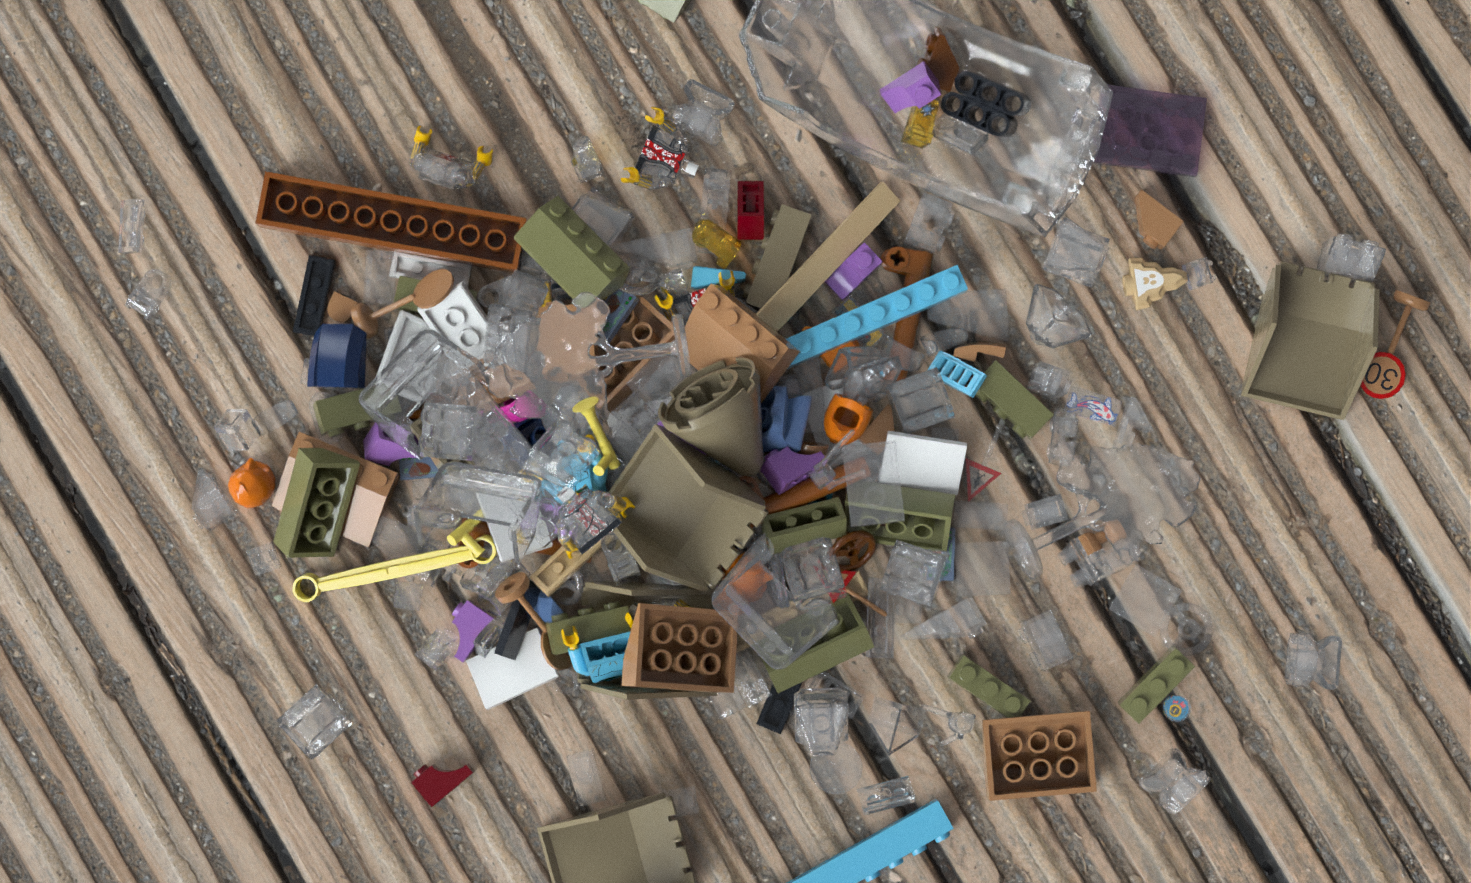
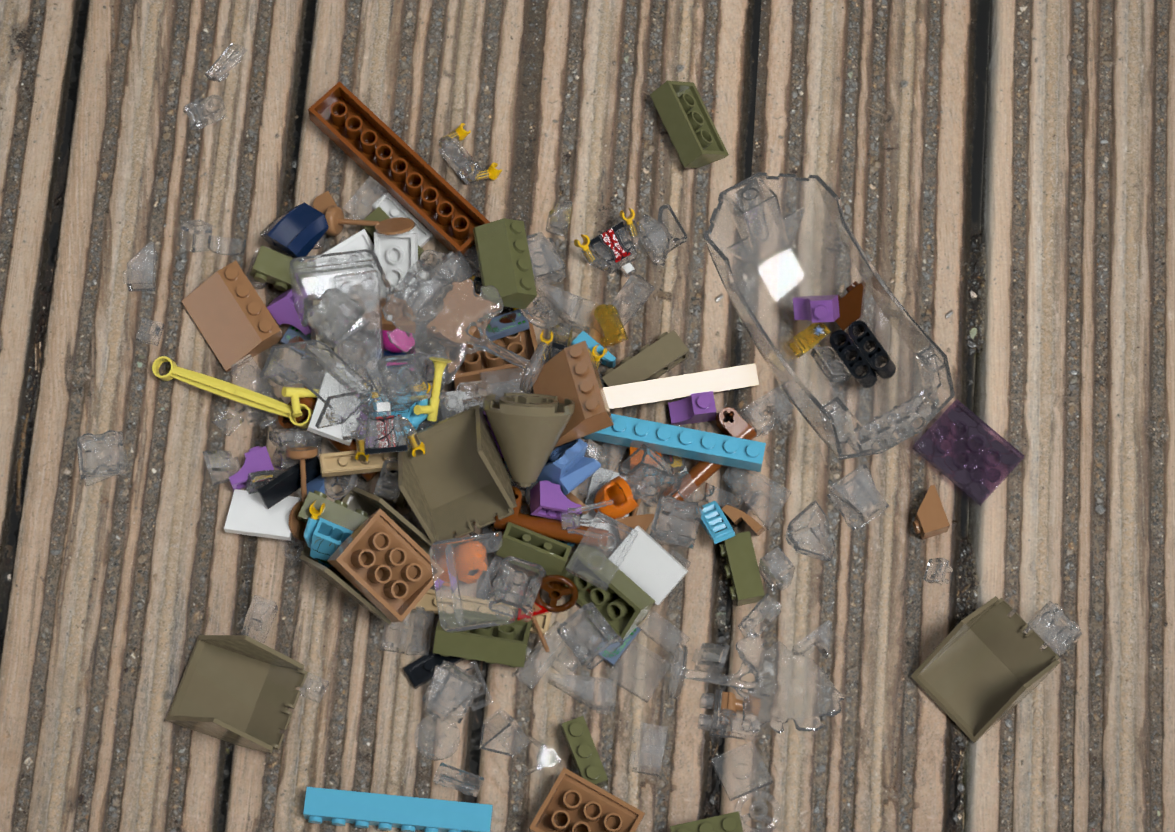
camera: 35 degrees right, 15 degrees down
orange piece [228,458,276,509] -> none
olive slope [274,448,360,558] -> none
black tile [293,255,336,337] -> none
dark red arch [411,763,475,807] -> none
dark red arch [737,181,764,240] -> none
clear piece [965,419,1005,502] -> none
clear tile [1064,386,1123,427] -> none
tan rock [1122,258,1188,311] -> none
medium nougat piece [1360,290,1430,399] -> none

